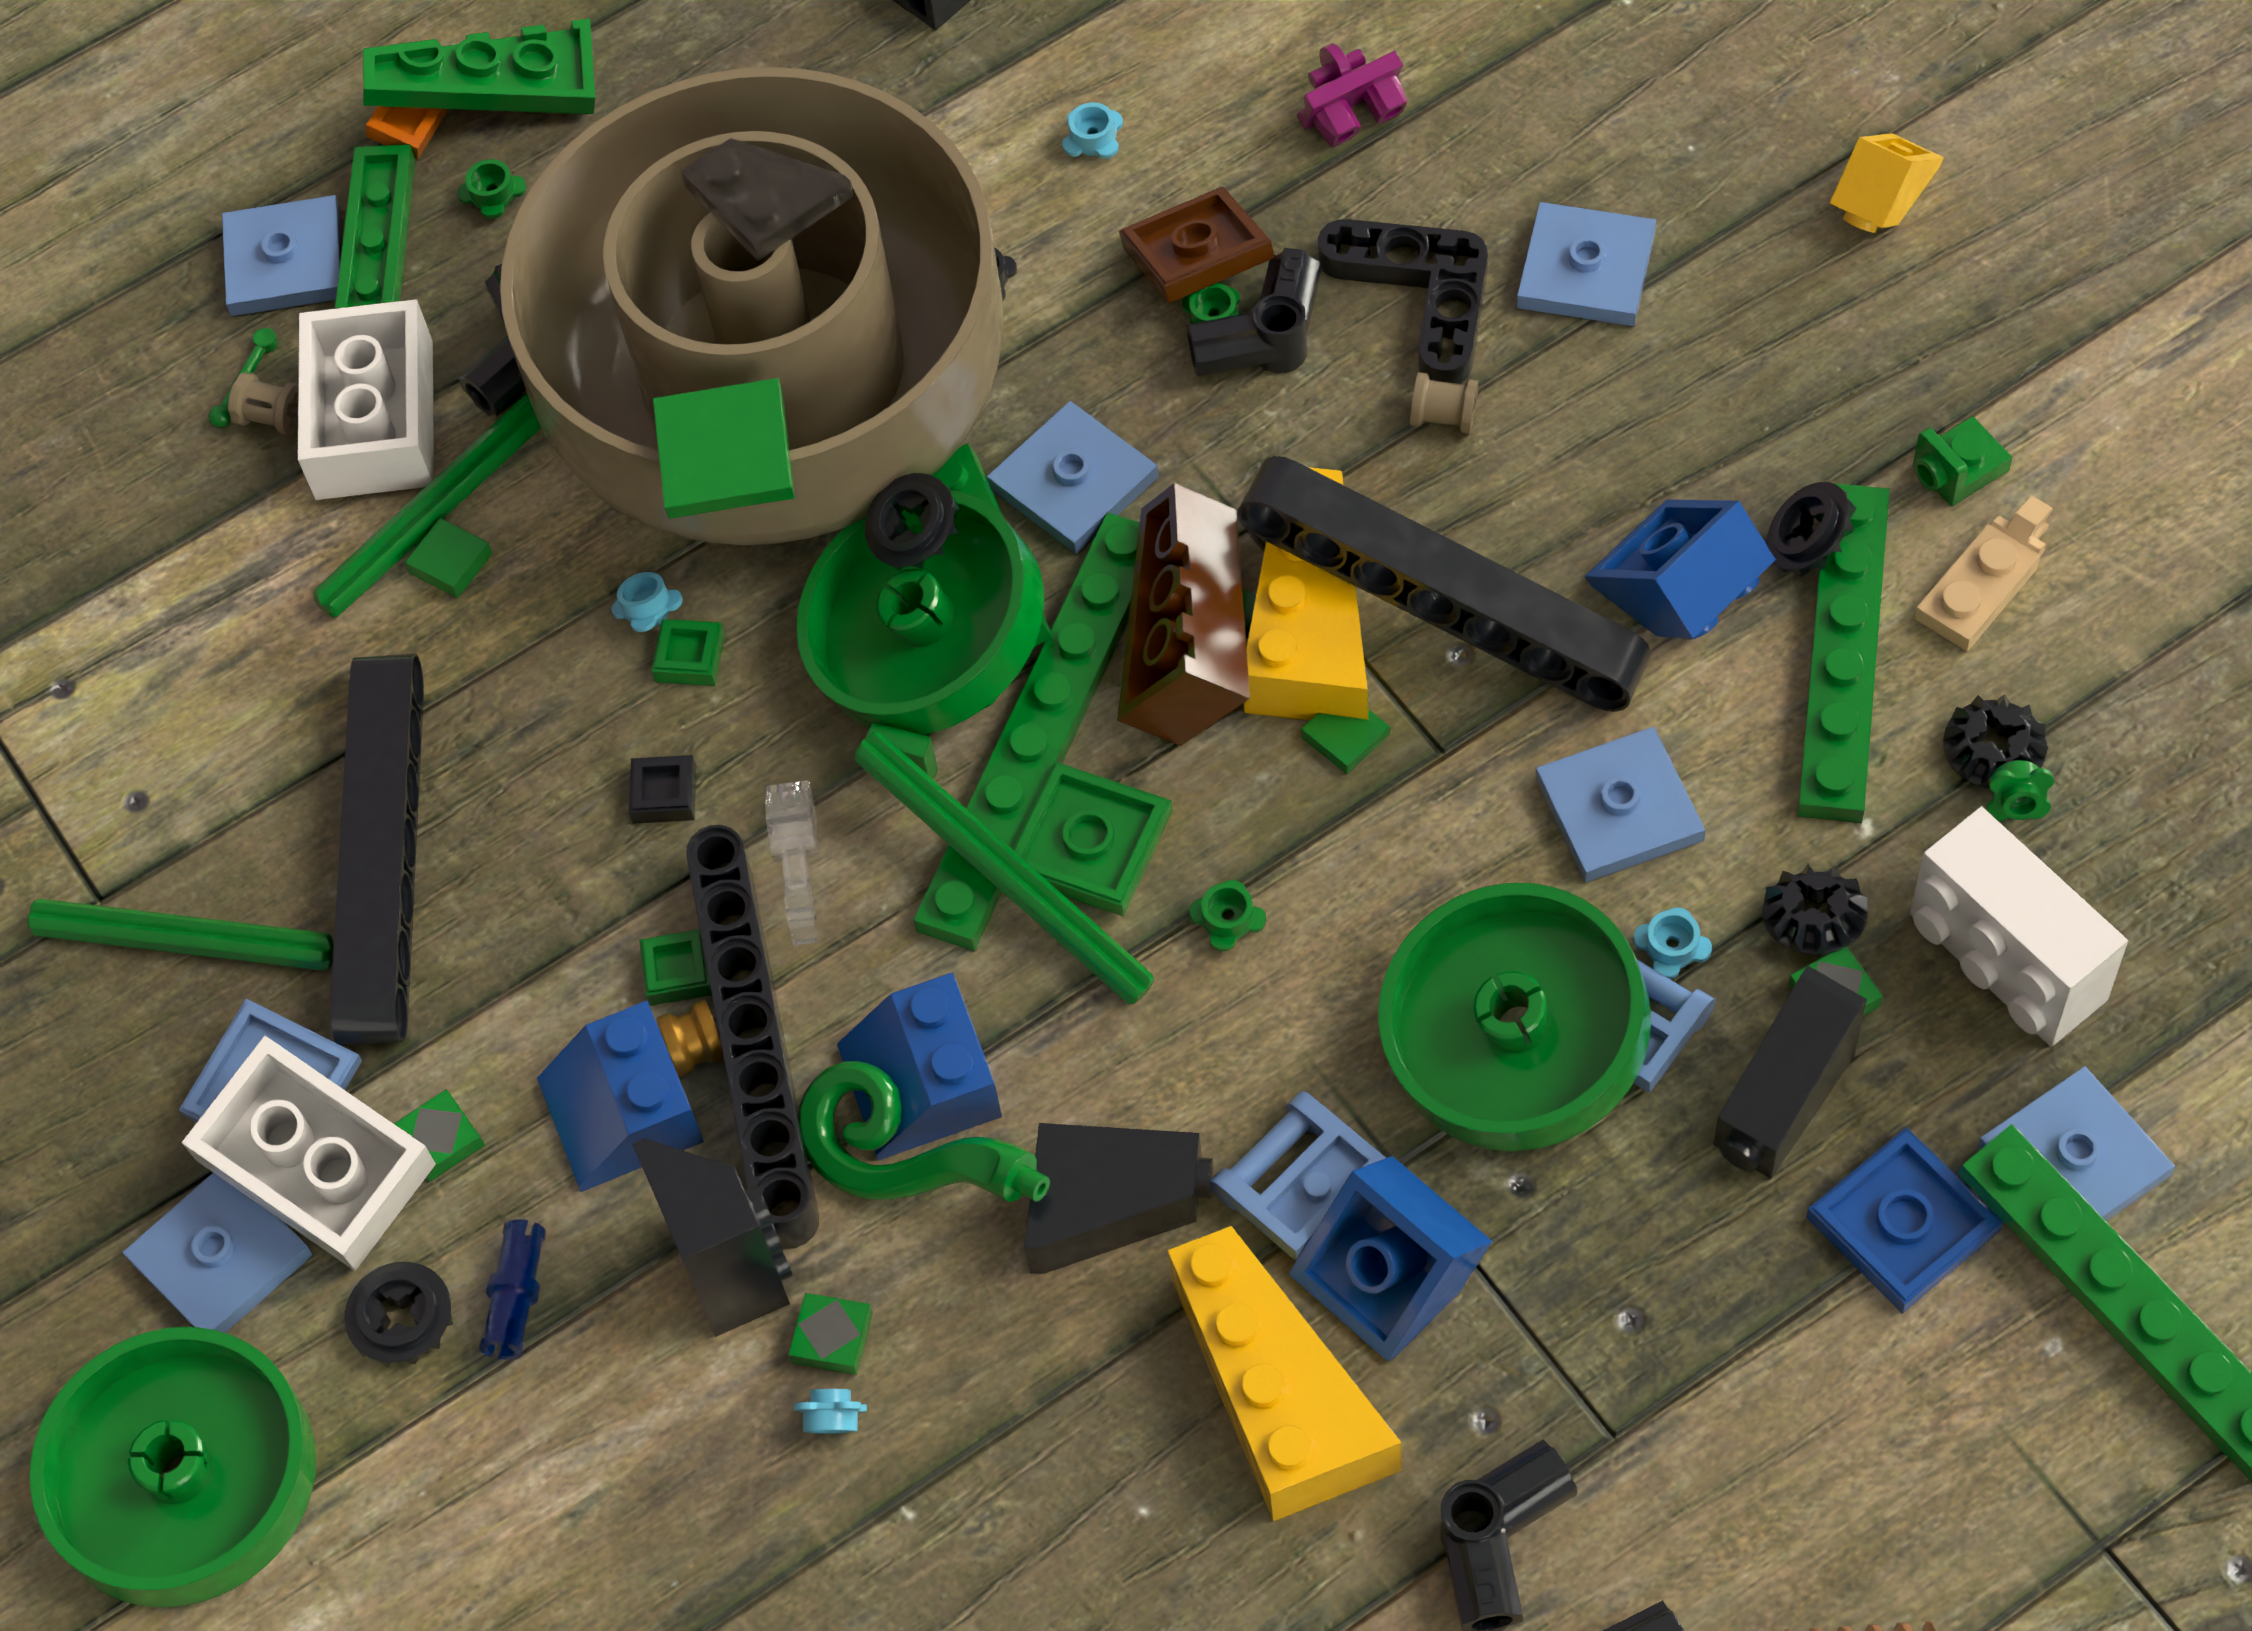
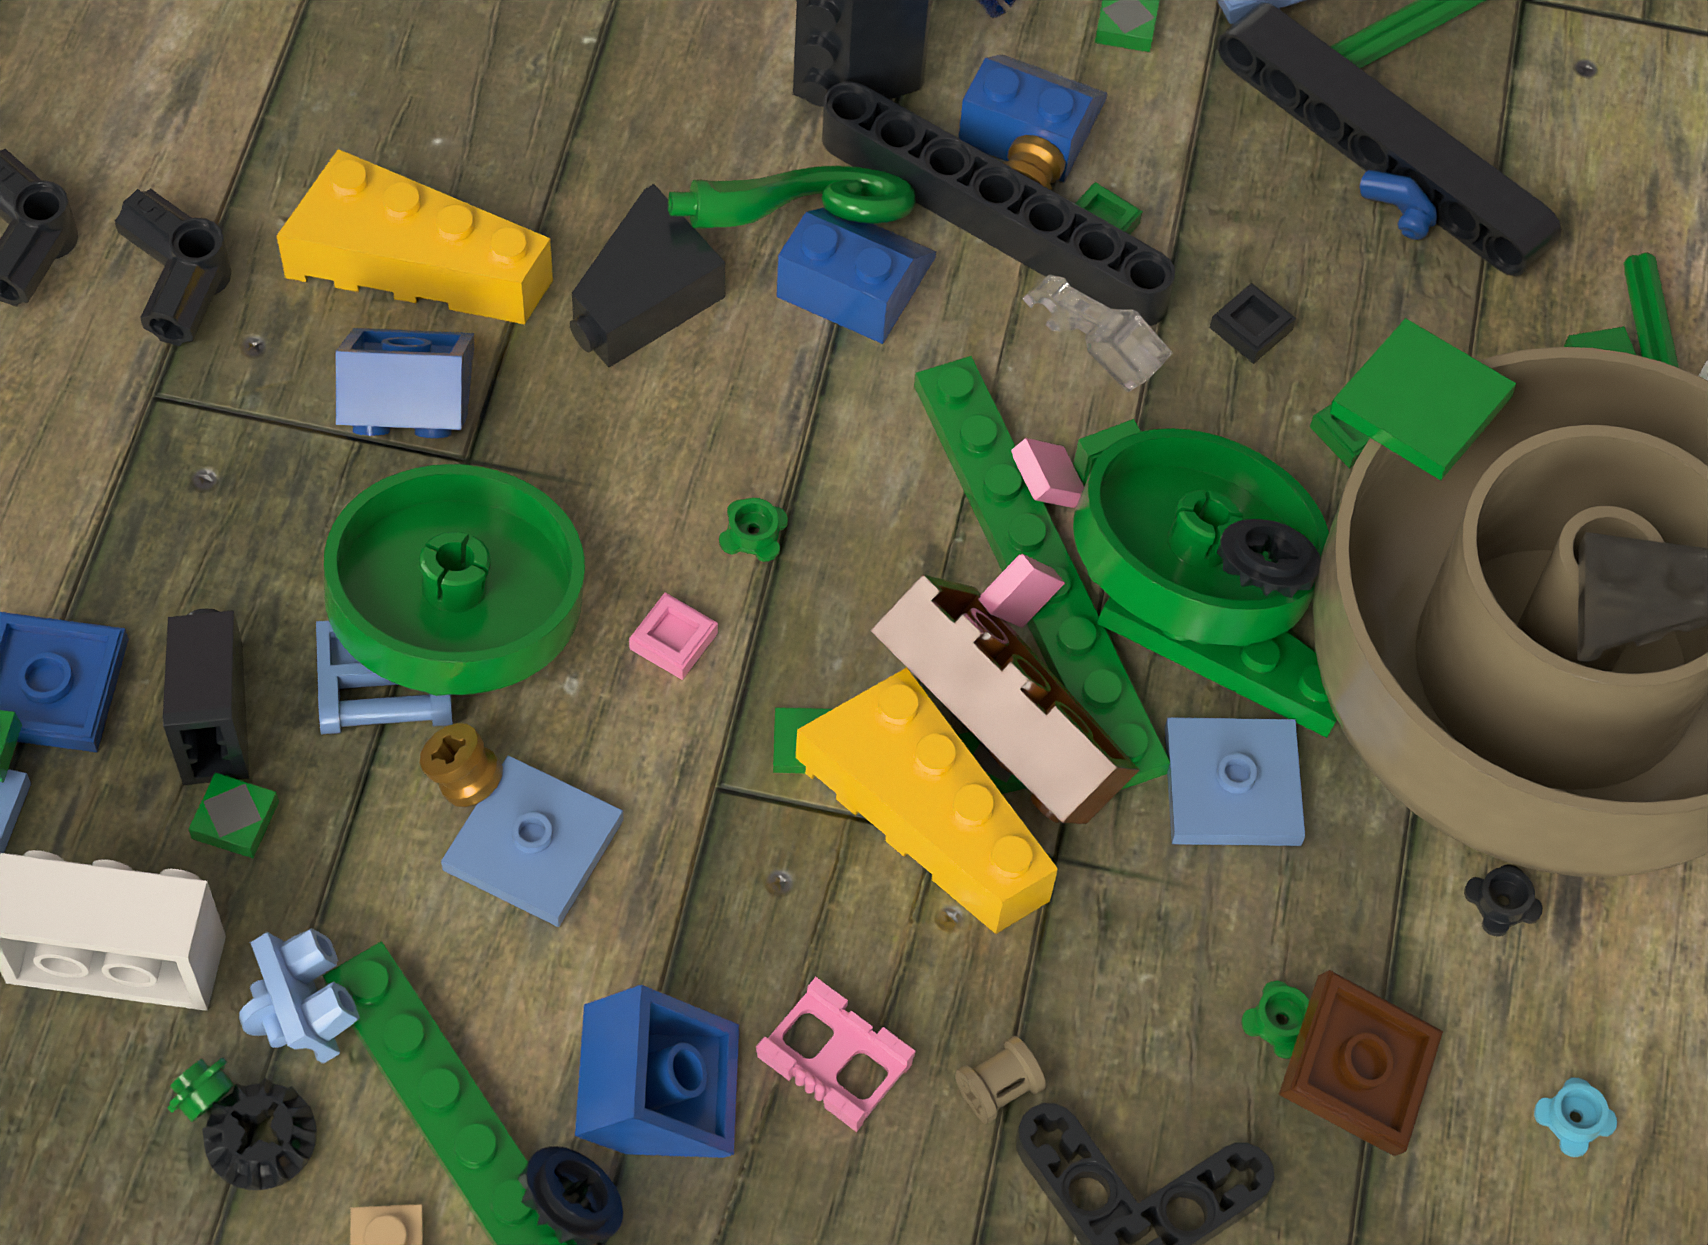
camera: 125 degrees right, 0 degrees up
green tile [789,1293,873,1375] -> none
medium azure plate [793,1389,867,1434] -> none
green axle [855,732,1154,1004] -> none
green plate [1012,761,1173,917] -> none
black piece [1186,248,1321,376] -> none
medium blue plate [1211,1091,1386,1261] -> none
black beam [1238,456,1651,712] -> none
medium azure plate [1633,908,1712,979] -> none
black gear [1762,863,1868,954] -> none
none -> light blue hips [239,928,360,1064]
none -> pearl gold wheel [419,723,503,807]
none -> bright pink tile [629,592,718,680]
none -> bright pink piece [756,977,915,1132]
none -> bright pink tile [979,554,1065,628]
none -> bright pink tile [1011,438,1084,508]
none -> blue arm [1360,170,1437,240]

